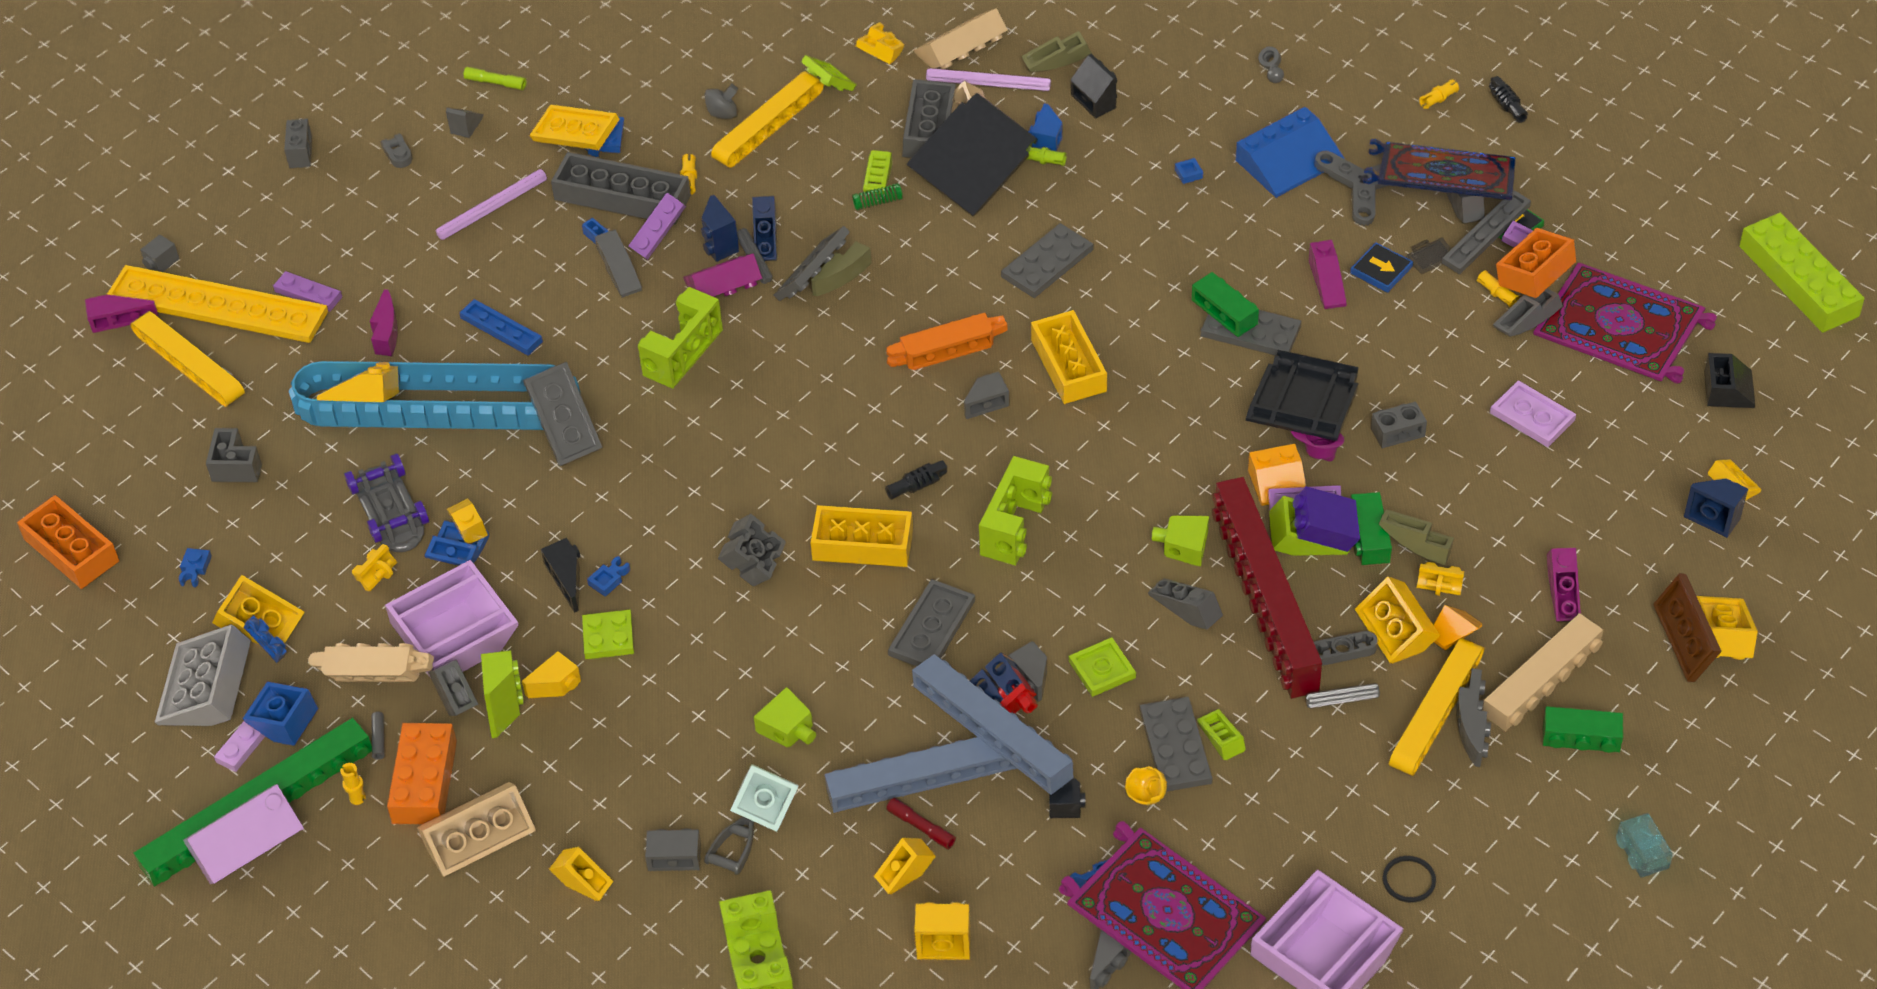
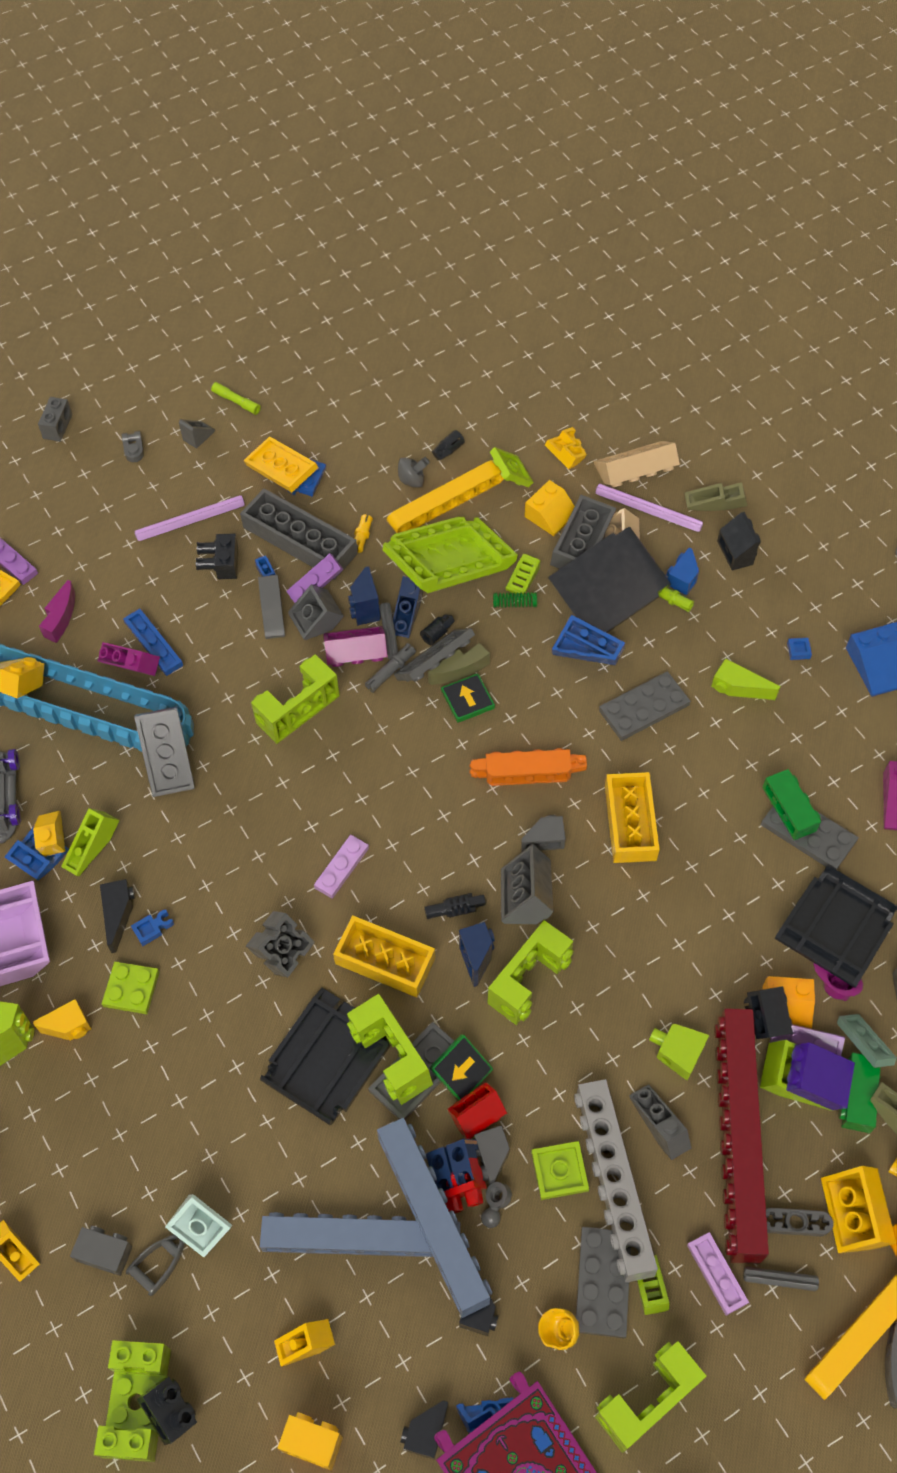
camera: 15 degrees right, 10 degrees up
lime torso [754,687,816,747] -> none
dark red piece [886,797,956,850] -> none
none -> lime slope [61,808,120,876]
none -> magenta slope [98,642,160,676]
none -> black brick [137,1377,197,1445]
none -> black brick [196,534,238,579]
none -> black piece [260,988,391,1125]
none -> dark grey slope [288,584,344,640]
none -> lavender plate [314,835,369,899]
none -> lime plate [347,994,433,1105]
none -> dark grey pin [365,643,416,693]
none -> lime slope [383,517,518,593]
none -> black slope [400,1400,448,1460]
none -> black hinge [420,614,455,645]
none -> black tile [429,1035,493,1101]
none -> black hinge [432,430,465,460]
none -> black tile [441,674,495,723]
none -> red brick [447,1082,507,1139]
none -> dark blue slope [459,922,495,987]
none -> dark grey plate [481,1182,512,1228]
none -> dark grey slope [501,844,554,924]
none -> yellow slope [525,480,575,536]
none -> blue wedge [552,615,625,665]
none -> light grey brick [574,1079,658,1283]
none -> lime plate [595,1341,707,1453]
none -> lavender plate [687,1232,749,1316]
none -> lime slope [711,659,781,700]
none -> black brick [744,986,793,1039]
none -> sand green plate [837,1014,897,1068]

